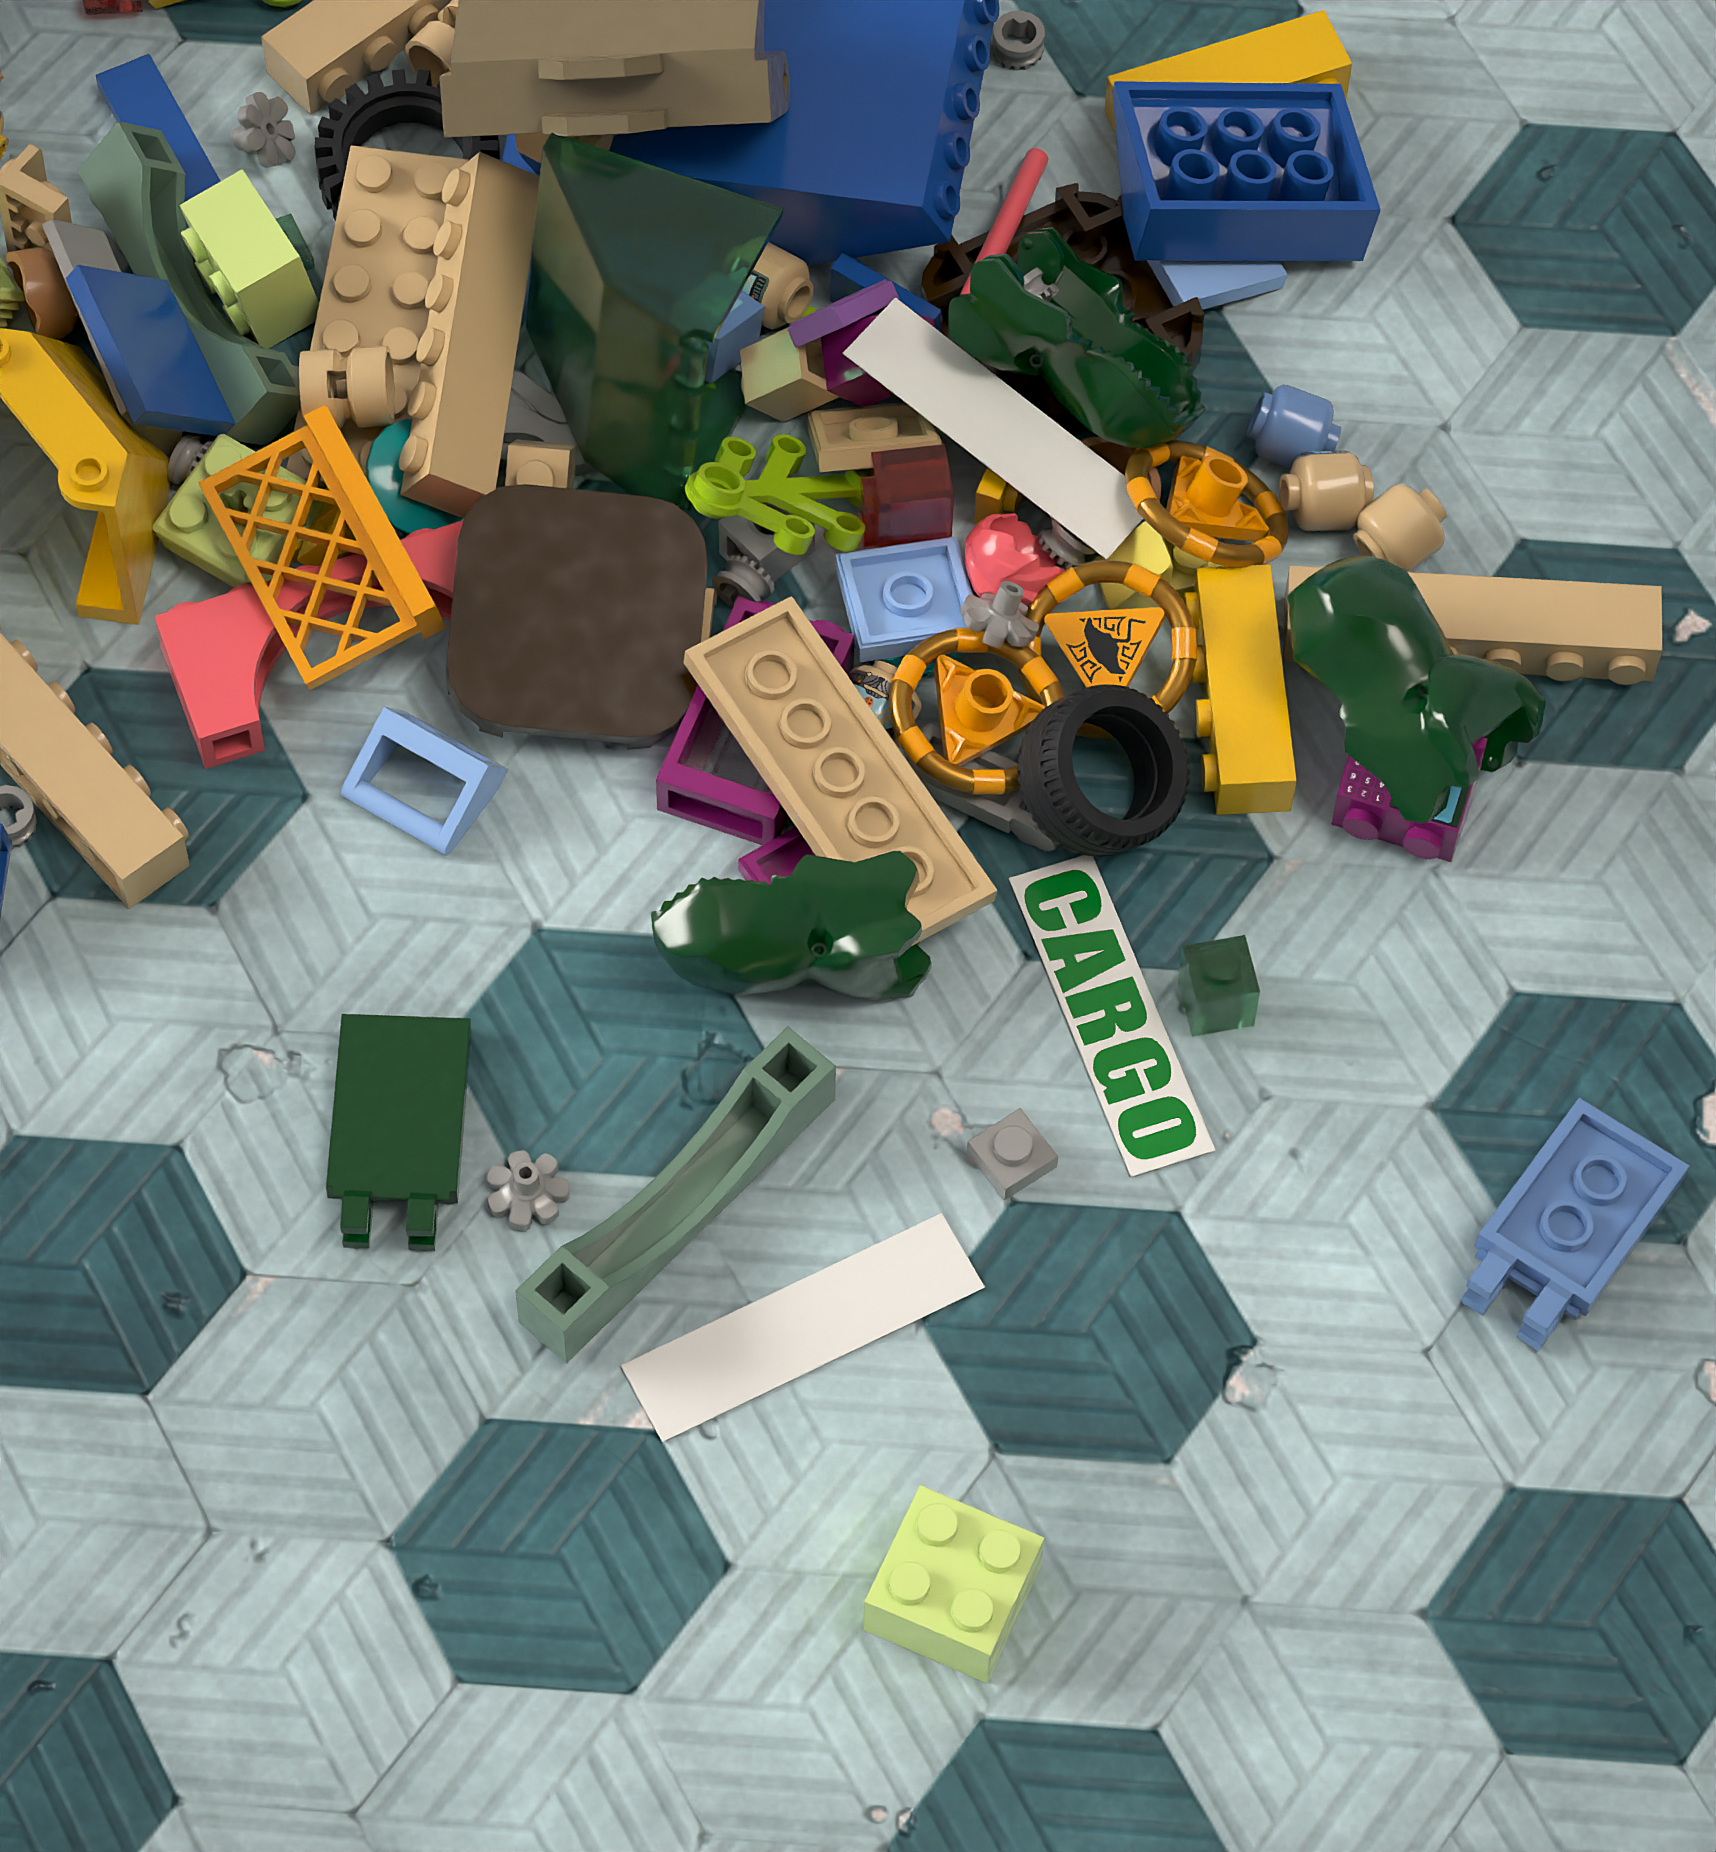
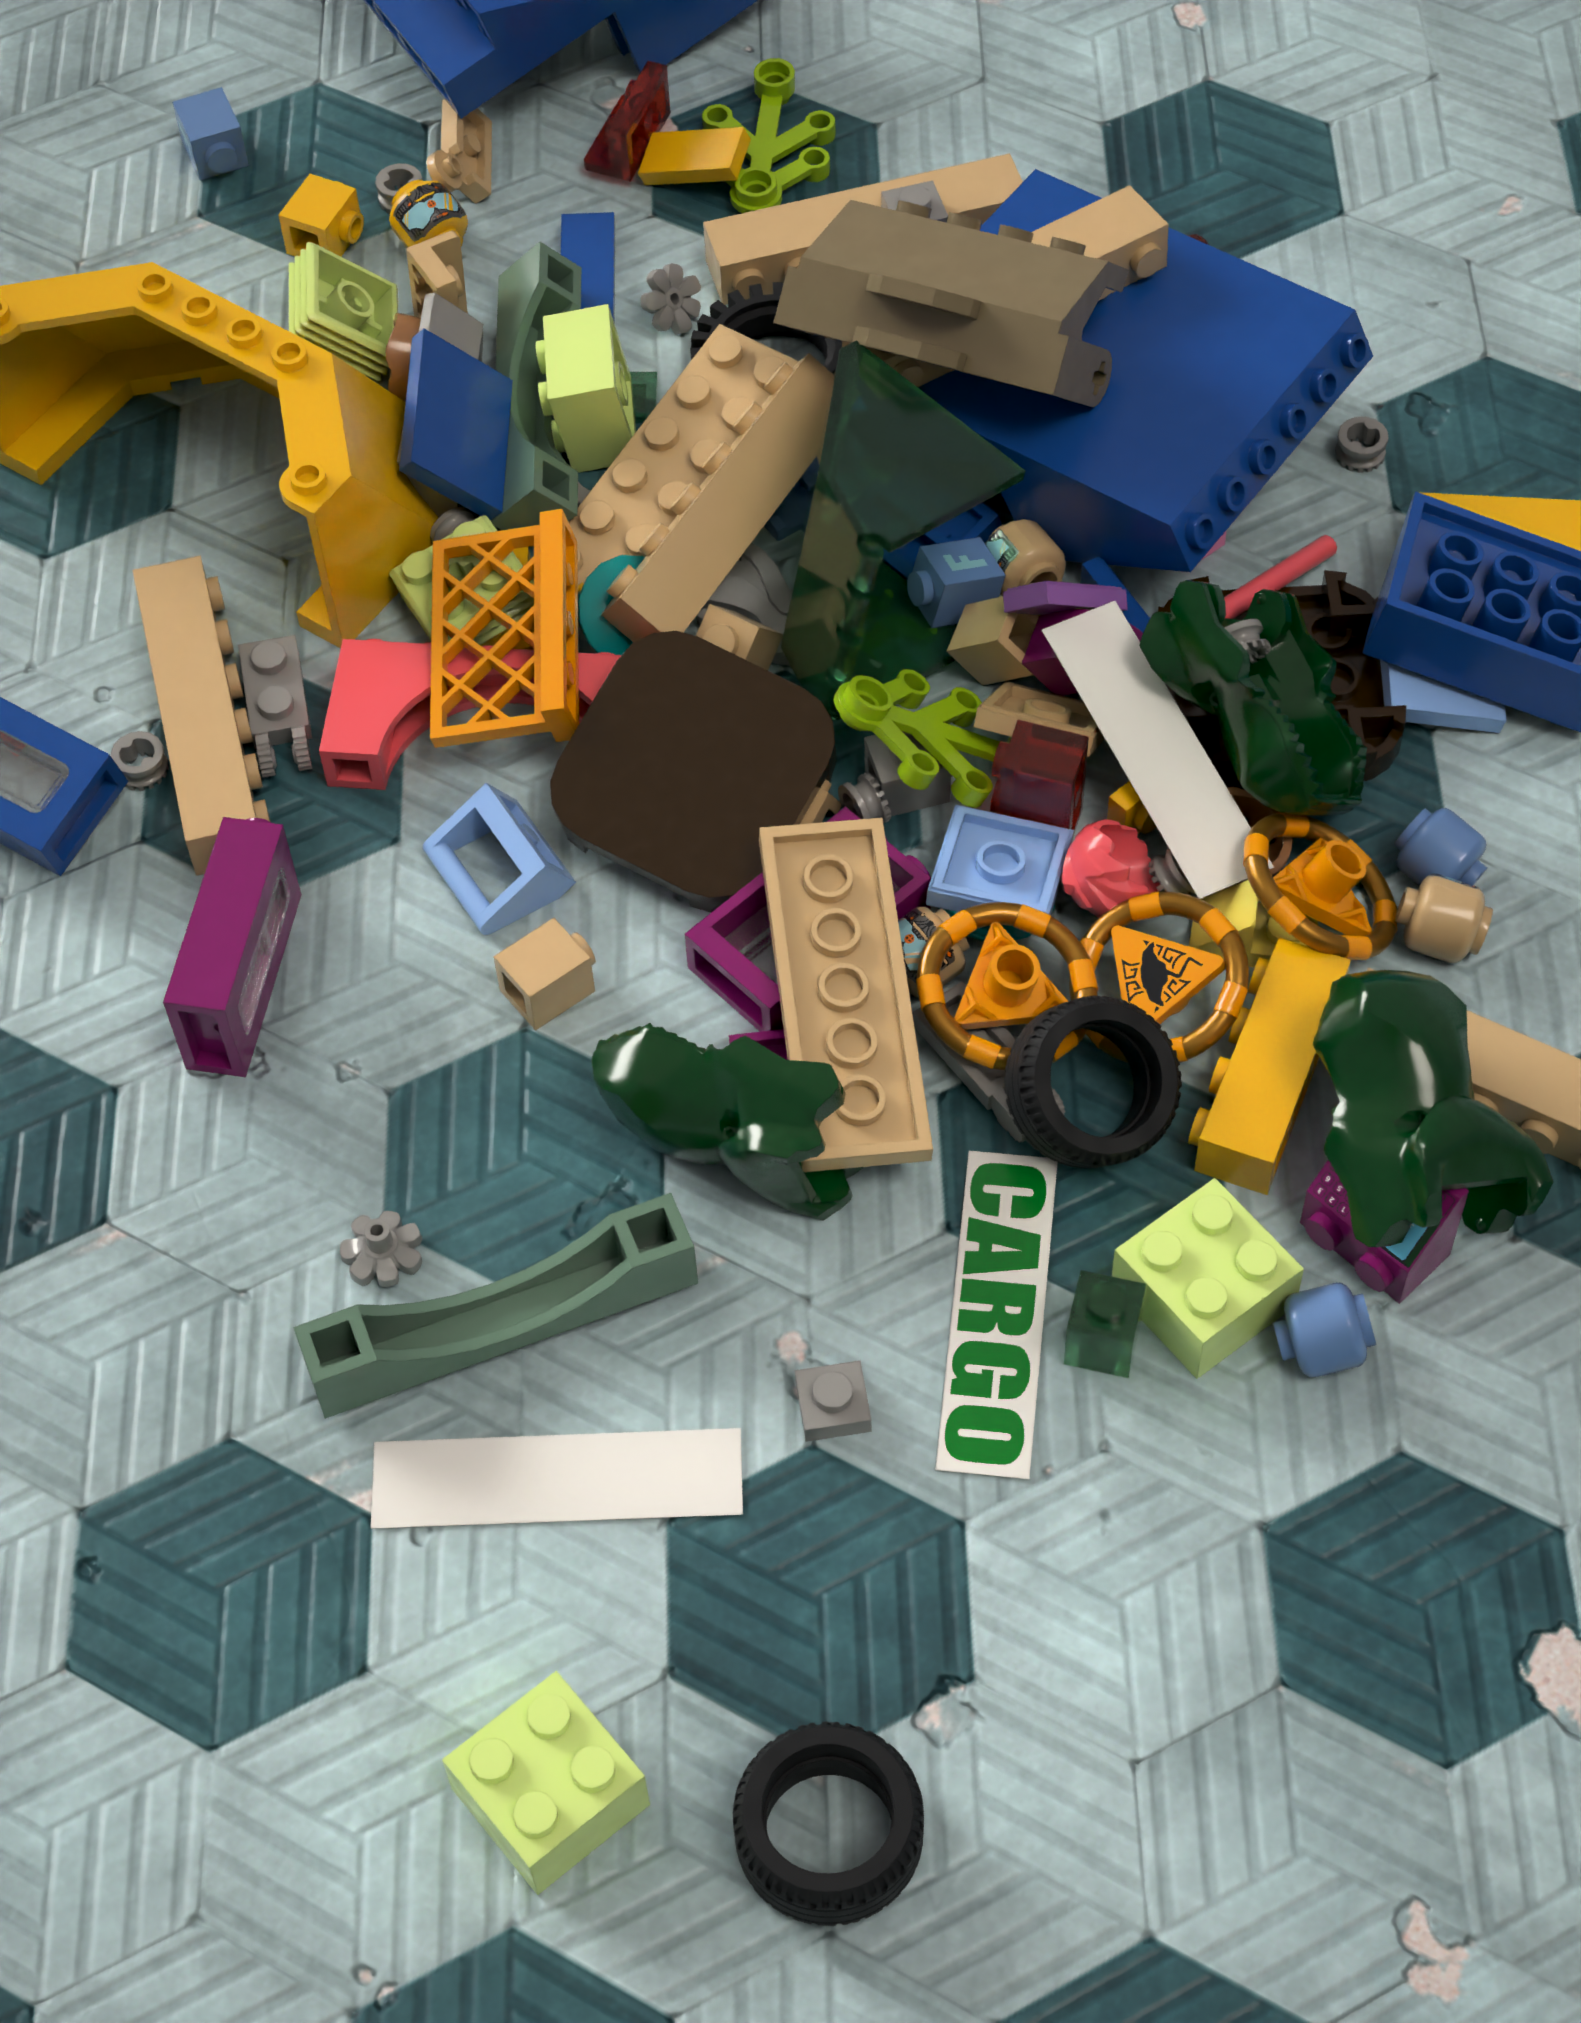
camera: 30 degrees right, 5 degrees down
tan wheel [299,346,395,429] -> none
dark green tile [326,1014,472,1251] -> none
light grey plant [960,581,1039,648] -> none
tan head [1353,484,1447,572] -> none
medium blue tile [1461,1098,1690,1351] -> none
none -> magenta piece [163,817,302,1077]
none -> light grey hinge [238,635,313,778]
none -> tan brick [493,918,596,1031]
none -> black tyre [733,1721,924,1926]
none -> yellowish green brick [1111,1178,1304,1379]
none -> medium blue head [1273,1283,1376,1377]

